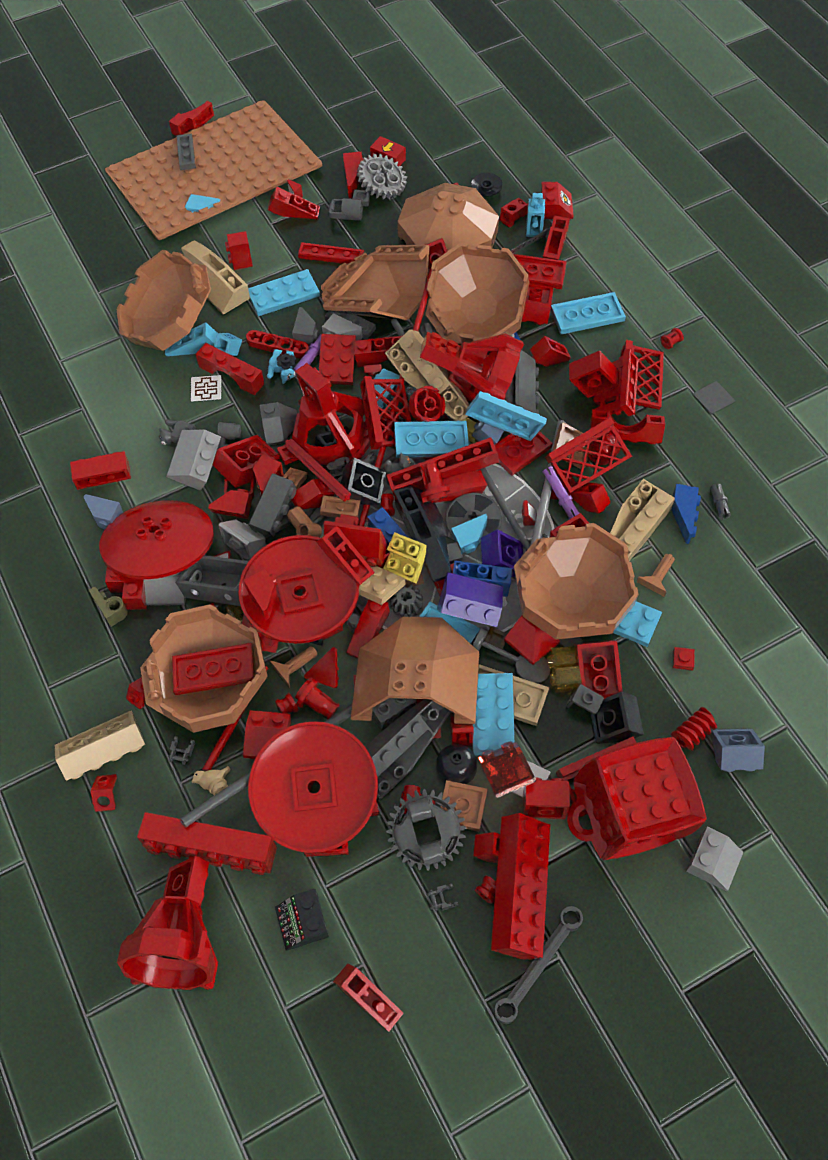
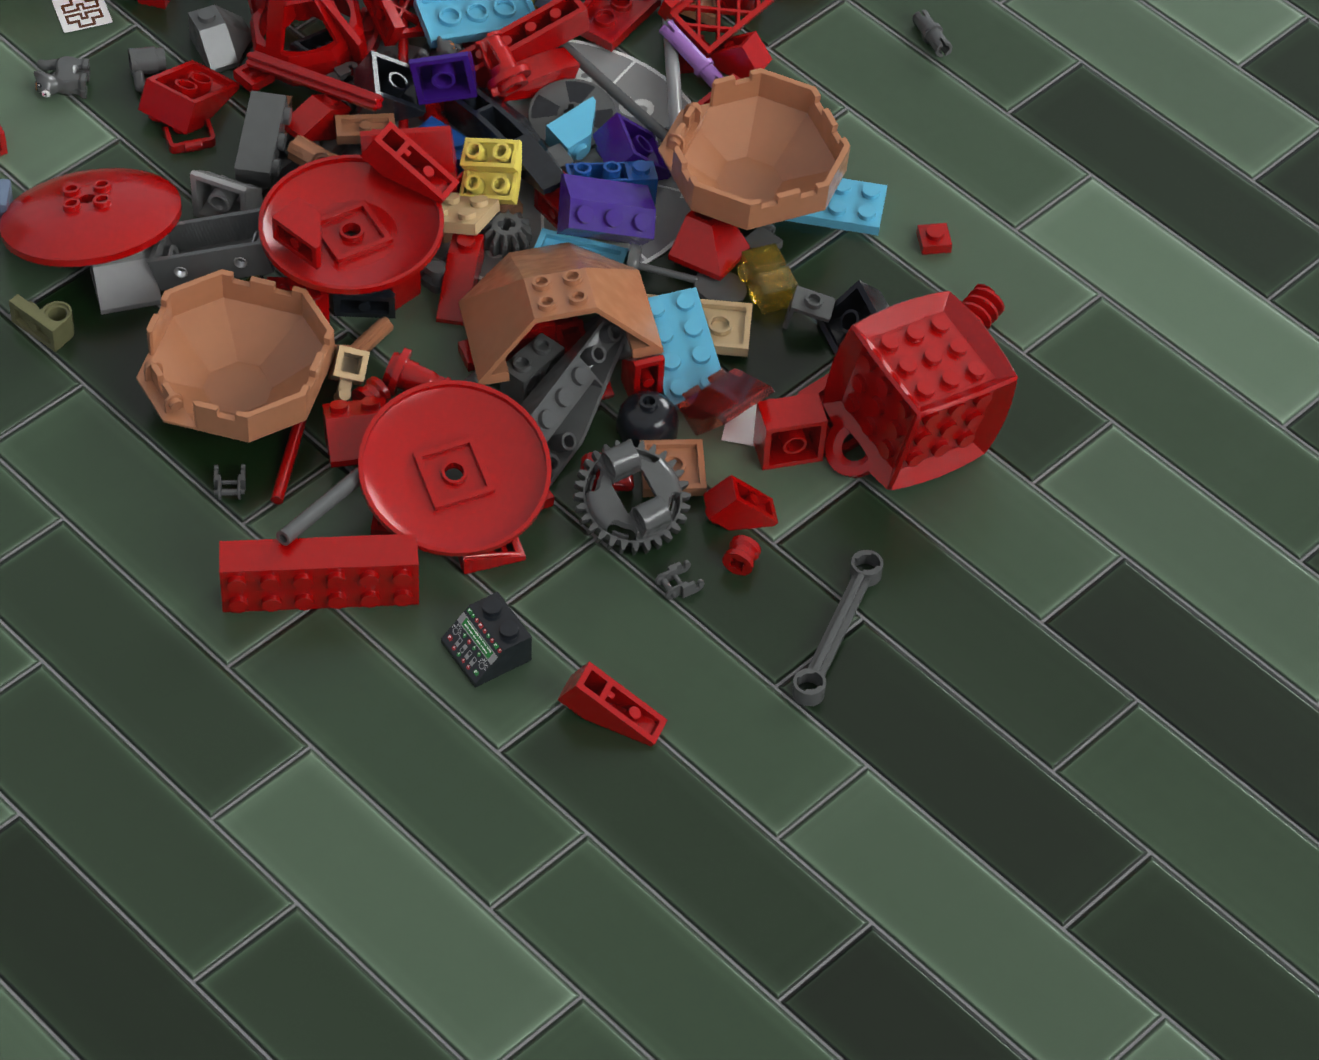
camera: 20 degrees left, 10 degrees down
tan slope [55,710,145,781] -> none
red bracket [91,774,117,812] -> none
red brick [105,567,147,609] -> none
red plate [117,856,218,990] -> none
red bracket [126,677,145,709] -> none
light grey slope [166,429,221,491] -> none
red tile [172,643,255,695] -> none
tan animal [192,766,231,795] -> none
red slope [208,489,253,519] -> none
red slope [253,455,284,497] -> none
red piece [304,647,339,689] -> none
dark brown tile [485,627,507,649] -> none
red brick [491,813,551,960] -> none
red slope [522,500,537,526] -> none
red slope [574,640,623,699] -> none
tan wedge [610,479,675,561] -> none
nougat piece [637,554,675,597] -> none
blue slope [671,484,701,544] -> none
light grey slope [686,826,743,891] -> none
sand blue slope [711,729,765,772] -> none
none -> tan brick [328,345,370,401]
none -> dark purple slope [409,51,477,105]

